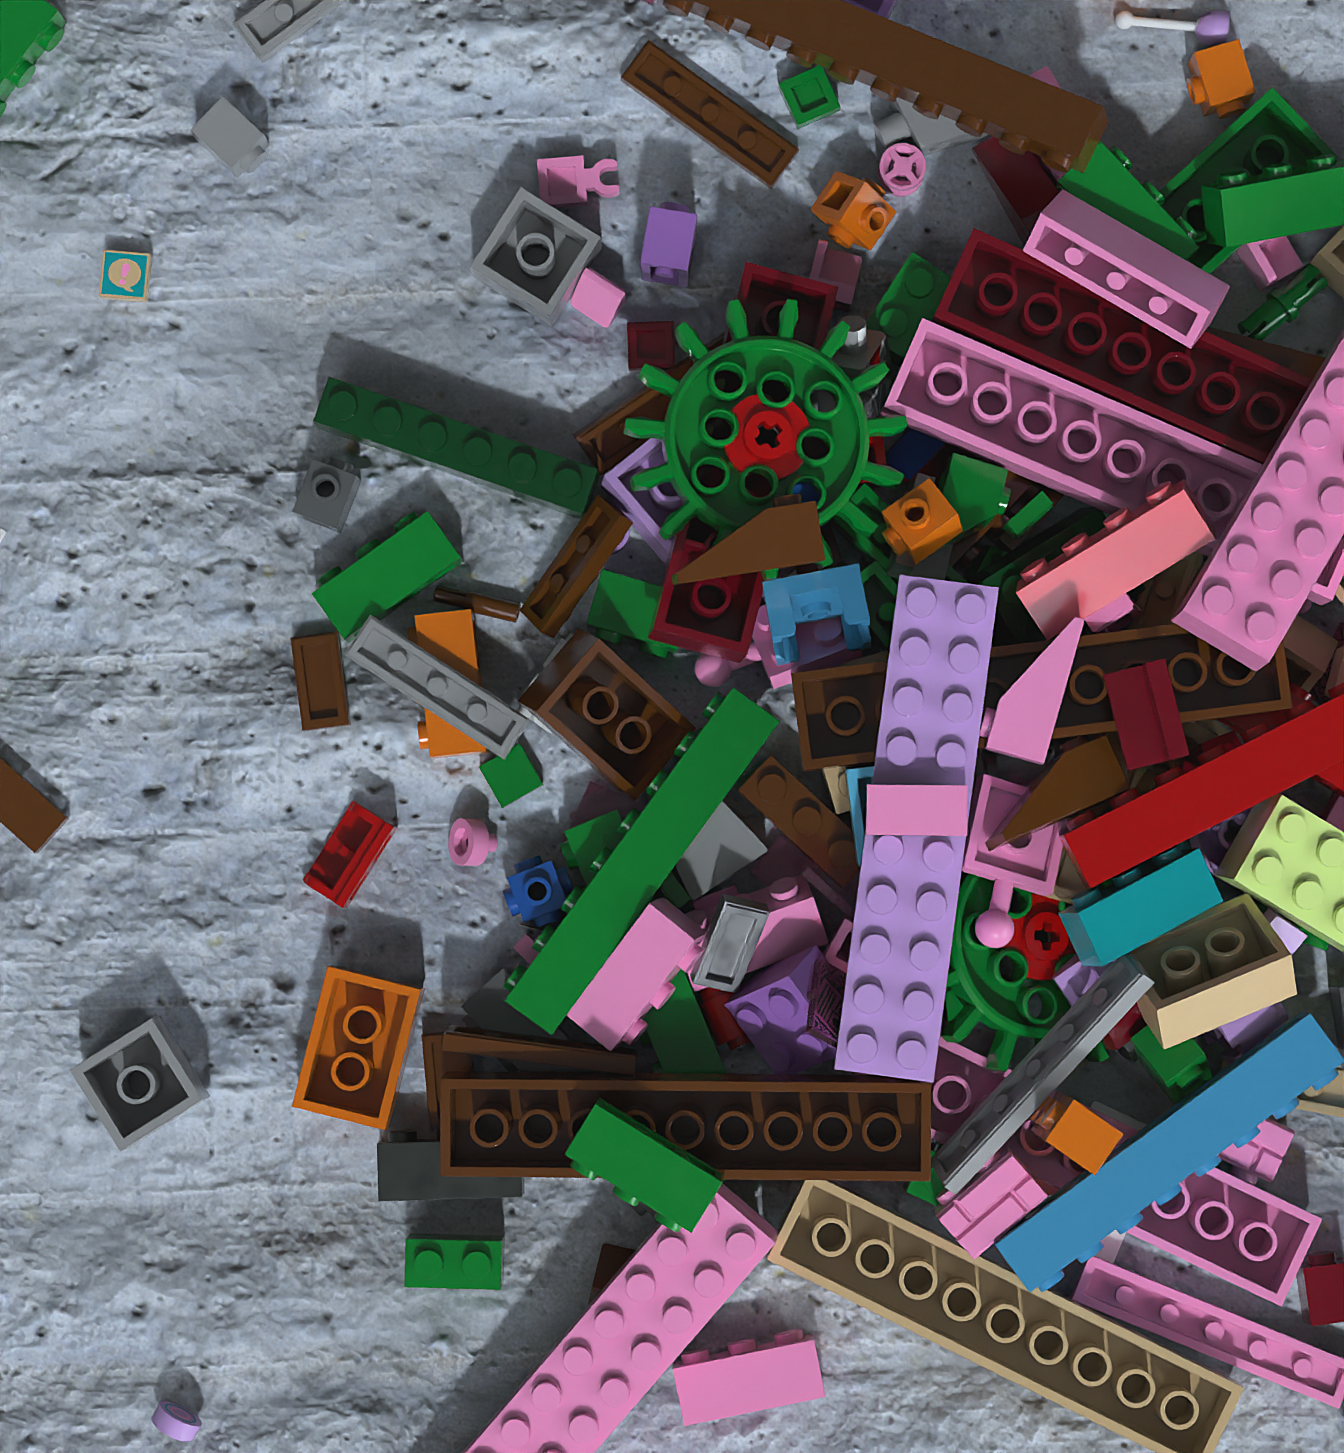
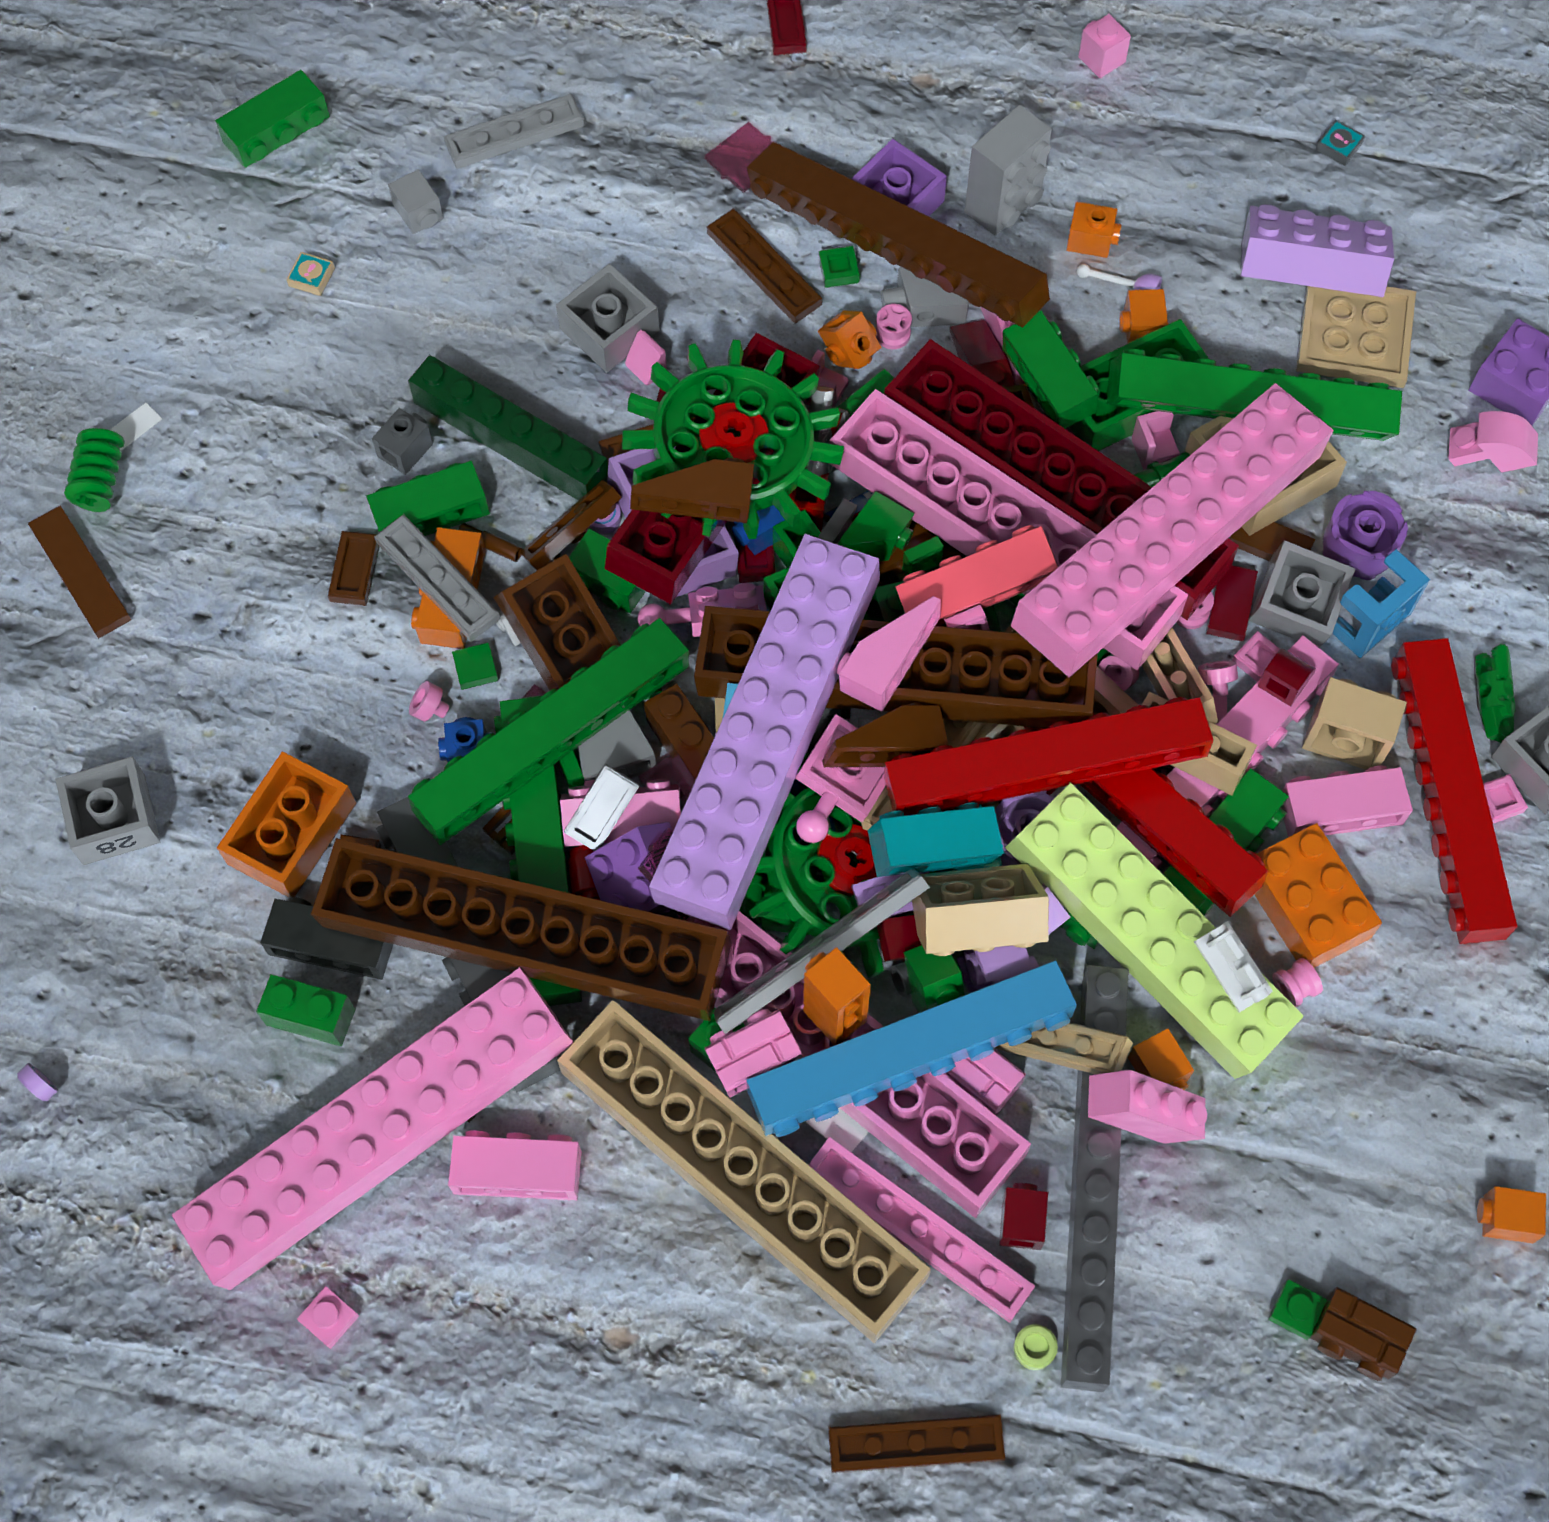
camera: 10 degrees right, 20 degrees down
red hinge [303,800,397,908] -> none
reddish brown tile [442,1025,638,1076] -> none
bright pink plate [536,155,620,208] -> none
green brick [565,1097,725,1233] -> none
bright pink brick [567,897,707,1052] -> none
medium lavender brick [640,202,697,288] -> none
dark azure panel [762,563,871,666] -> none
bright pink tile [866,784,968,836] -> none
orange brick [882,478,963,565] -> none
bright pink brick [1023,189,1230,349] -> none
dark red panel [1103,658,1189,771] -> none

